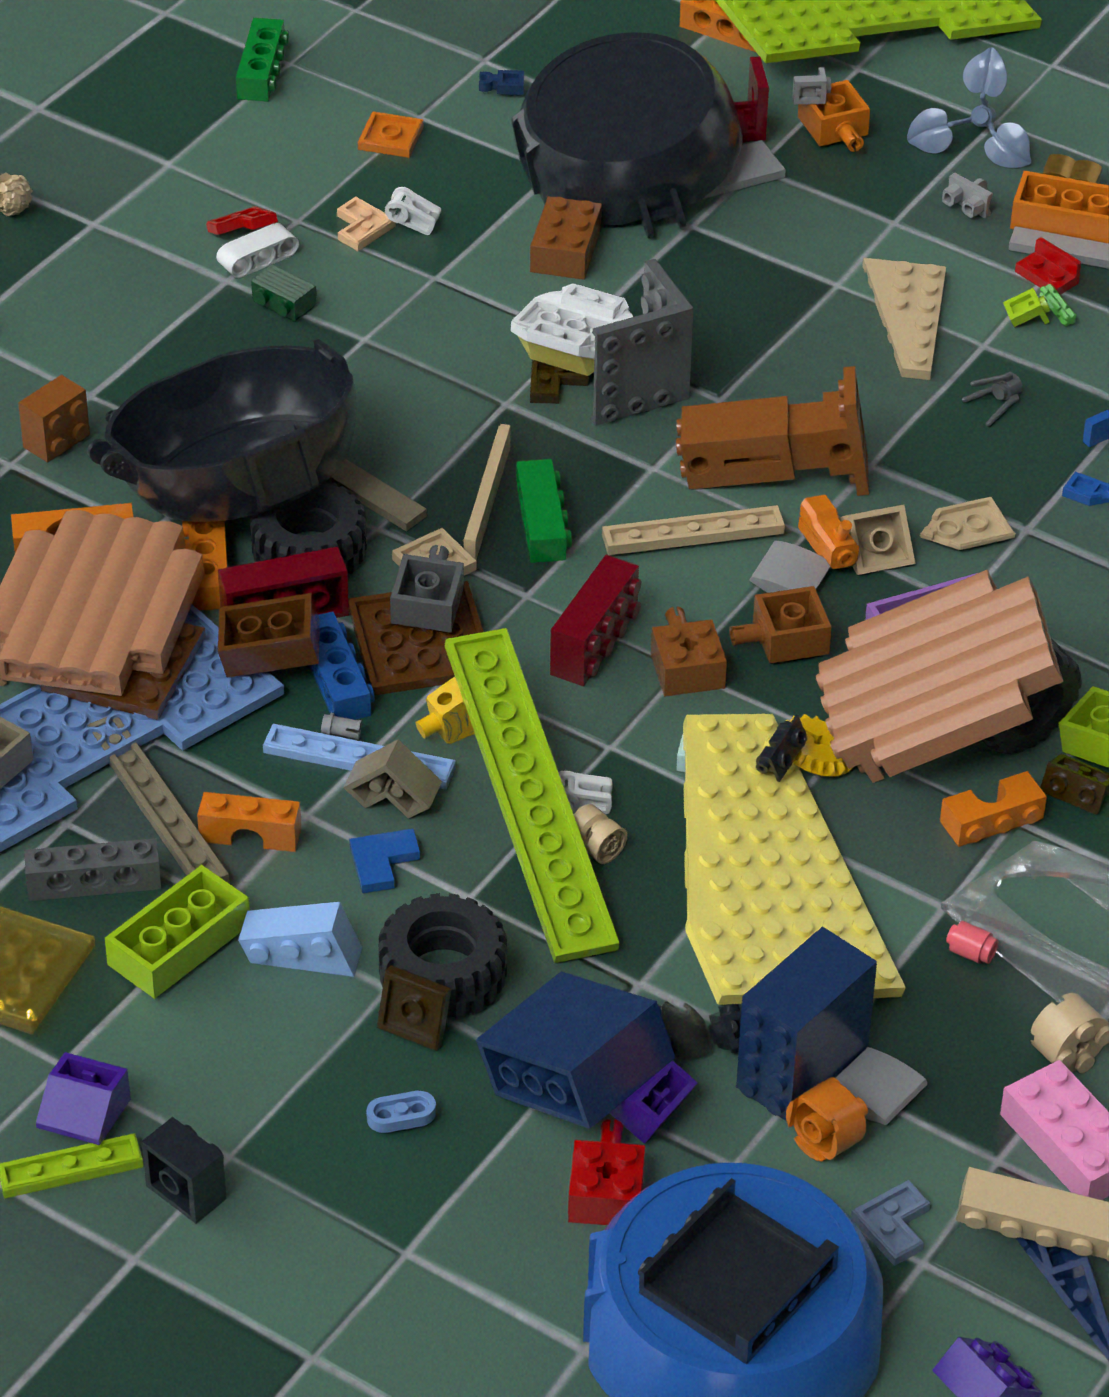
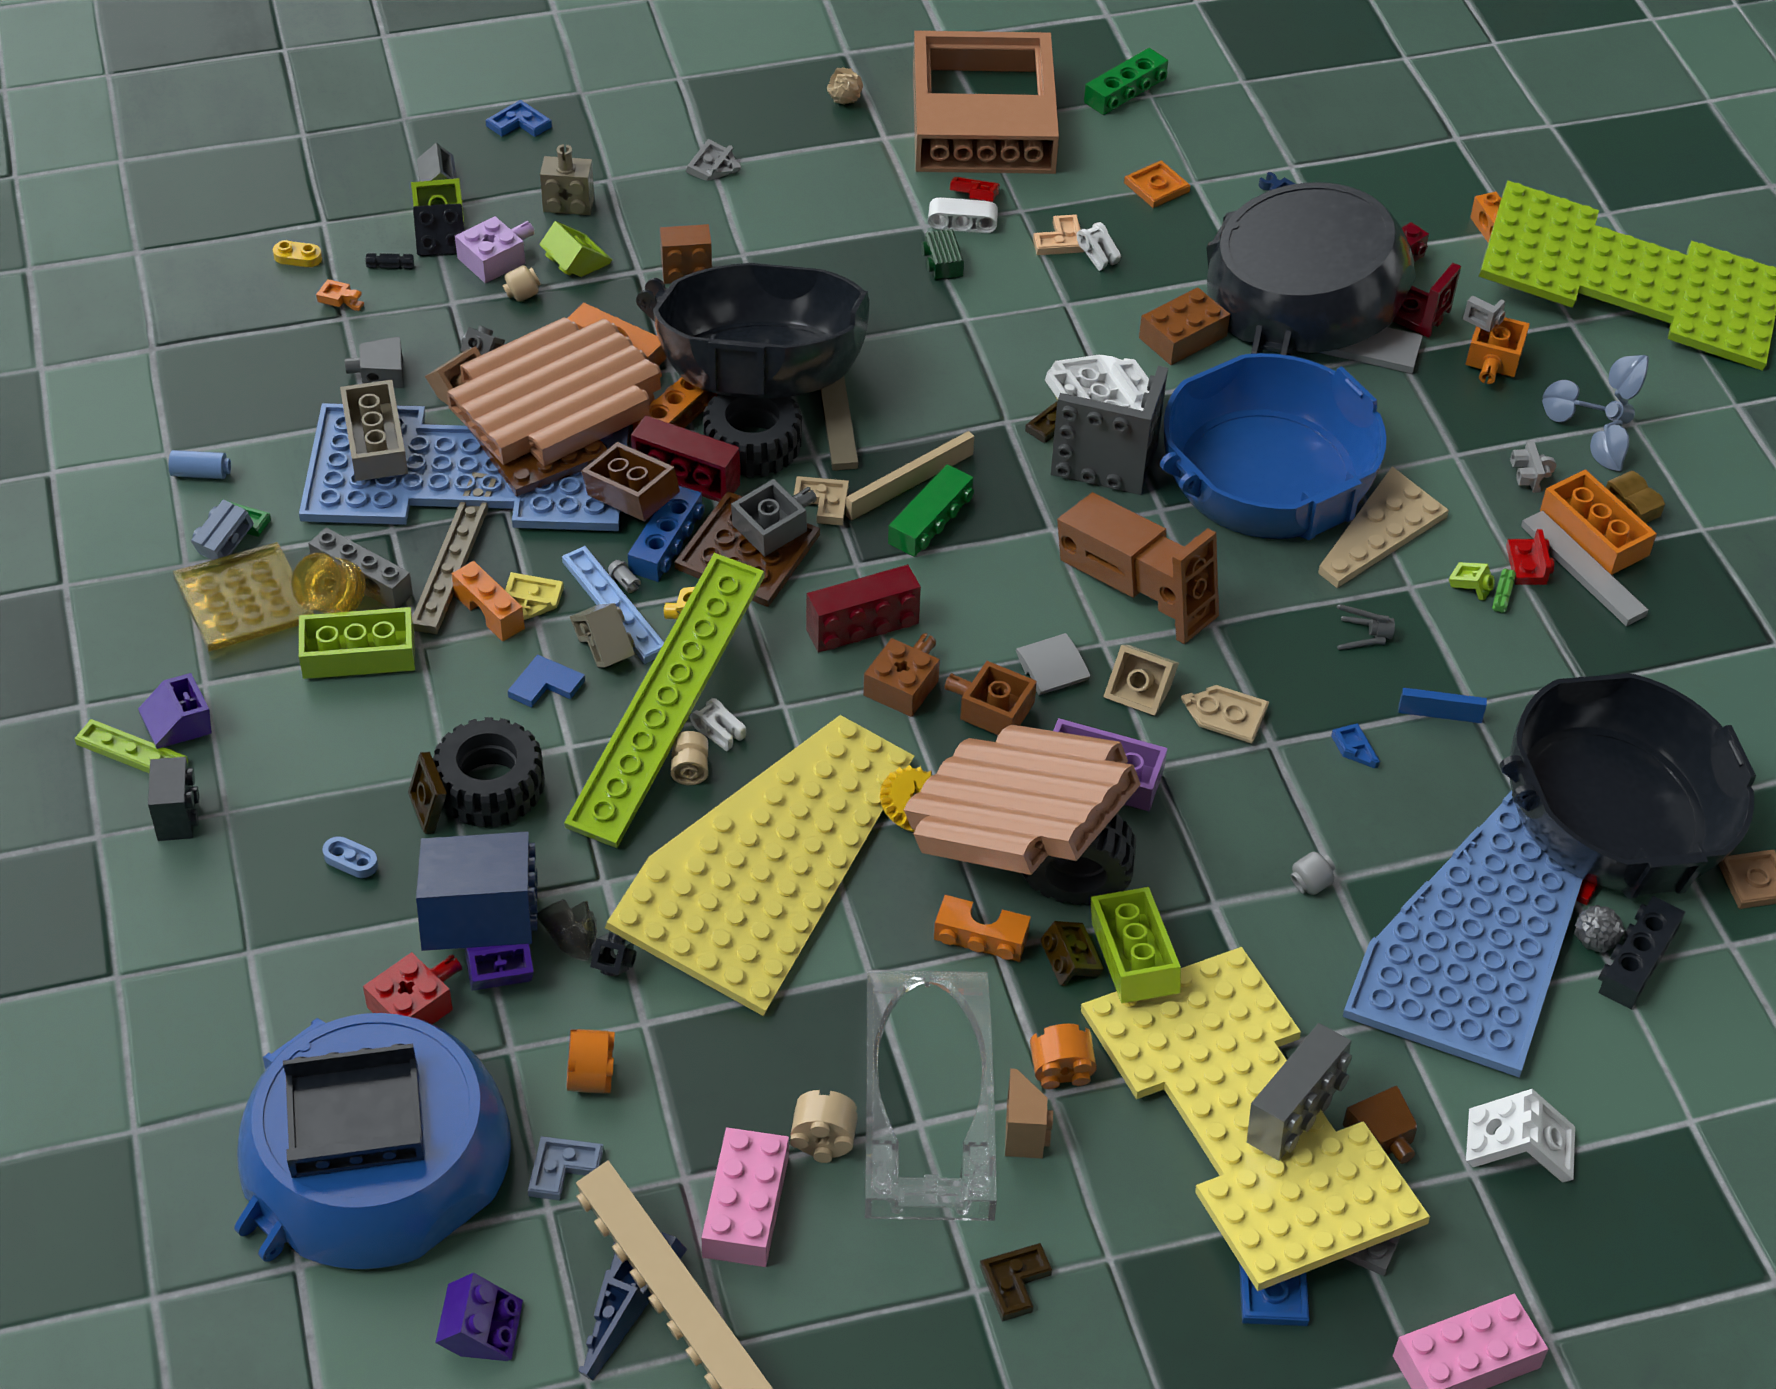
camera: 40 degrees right, 5 degrees up
light blue wedge [238,902,362,977] -> none
tan plate [602,505,785,555] -> none
dark blue brick [736,926,877,1121] -> none
black hinge [756,715,808,782] -> none
orange piece [798,495,859,569] -> none
light grey slope [836,1047,927,1125] -> none
coral brick [946,921,999,964] -> none
none -> clear yellow wheel [291,553,366,613]
none -> light yellow slope [505,572,564,620]
none -> nougat panel [913,31,1059,174]
none -> blue container [1160,353,1386,540]

